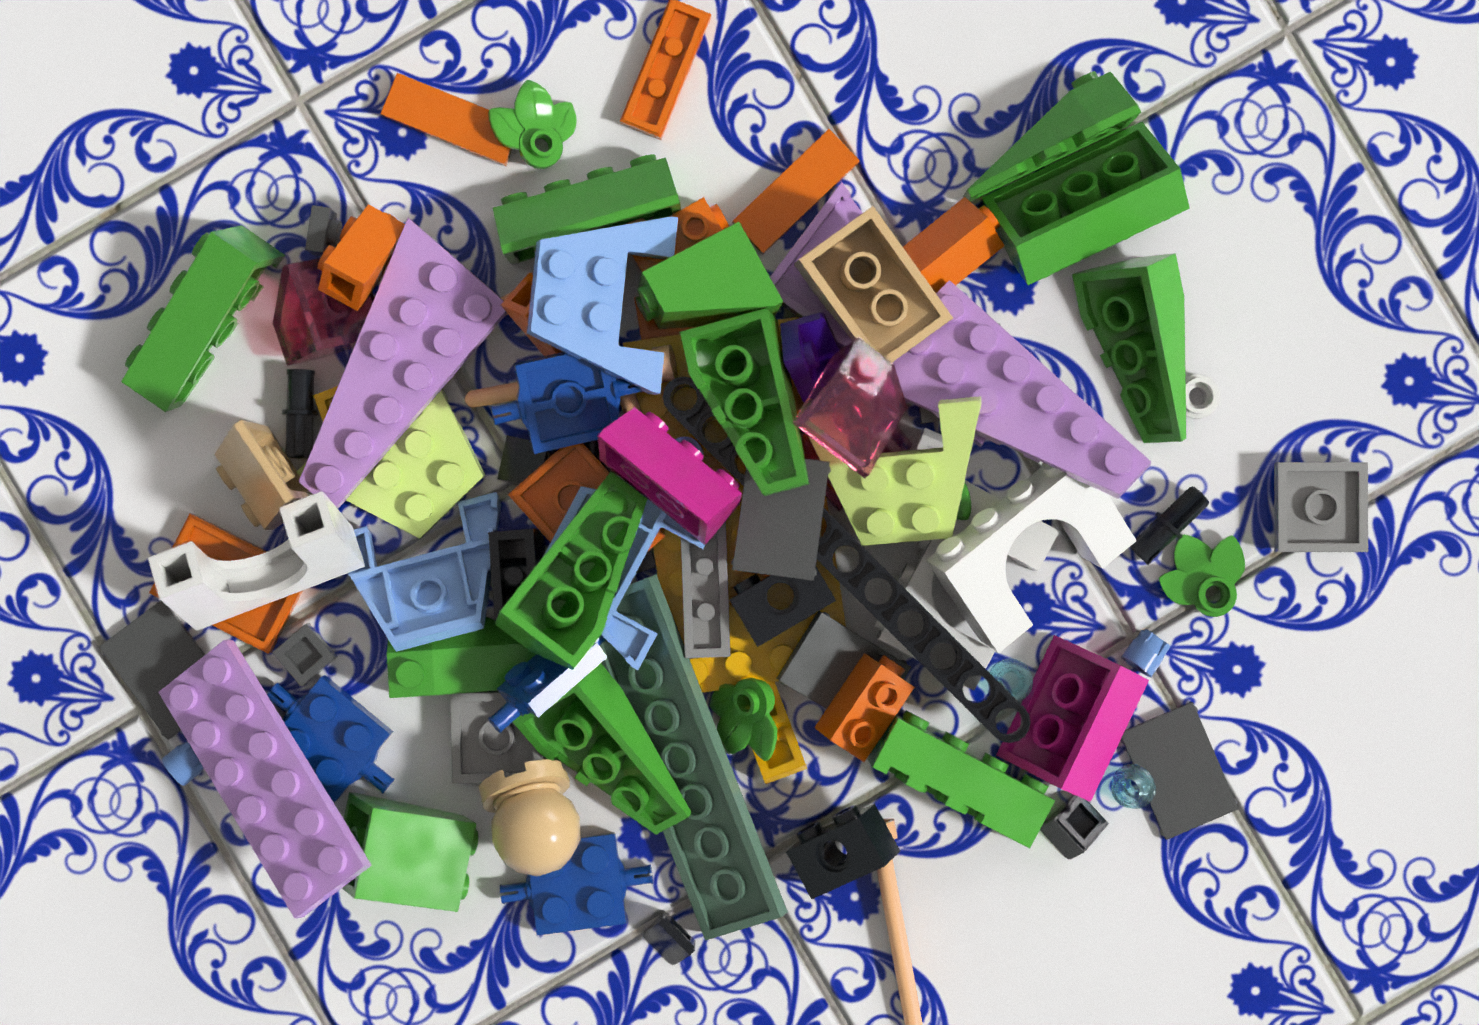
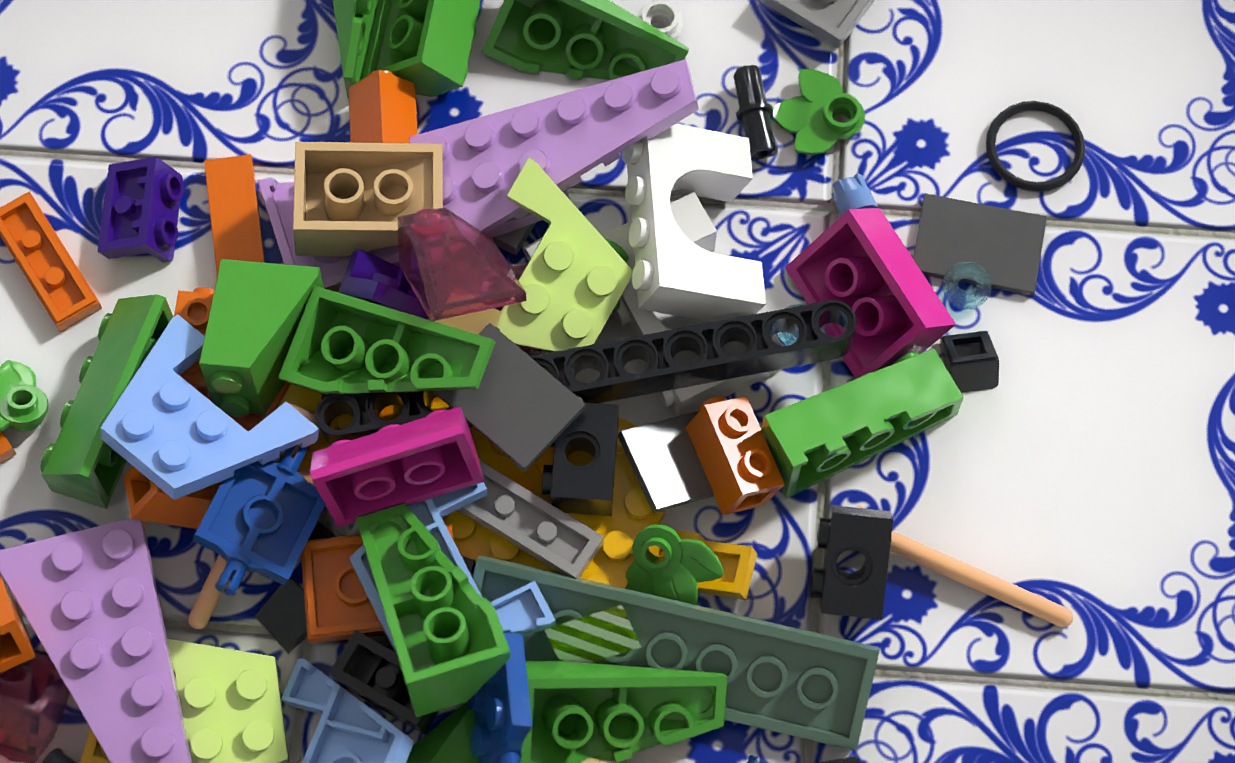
camera: 55 degrees left, 20 degrees down
none -> dark purple bracket [97,157,183,262]
none -> sticker [544,604,641,663]
none -> black tyre [986,101,1085,192]

